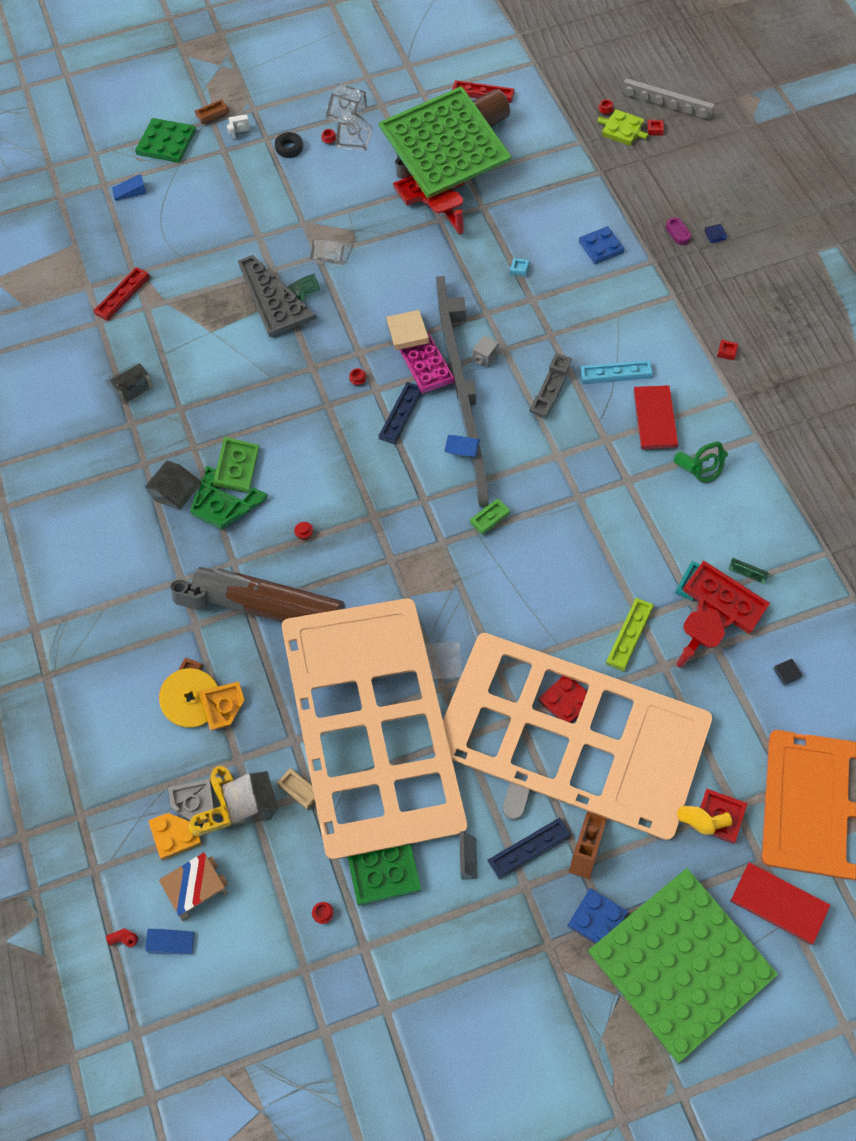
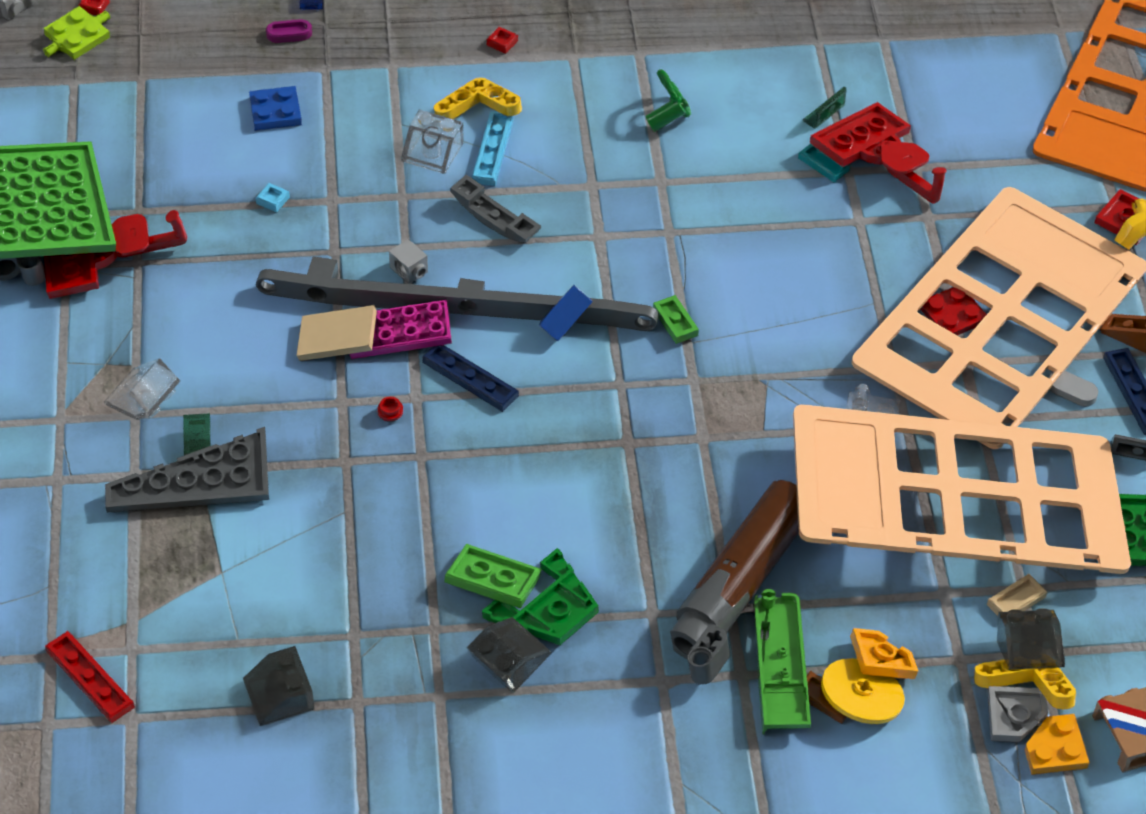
camera: 80 degrees left, 10 degrees down
red plate [294,522,313,540] -> none
red plate [598,99,614,114] -> none
lime tile [606,598,654,672] -> none
red tile [633,385,678,449] -> none
black tile [773,659,802,685] -> none
none -> clear slope [401,109,464,174]
none -> yellow beam [434,78,522,122]
none -> bright green piece [754,589,811,735]

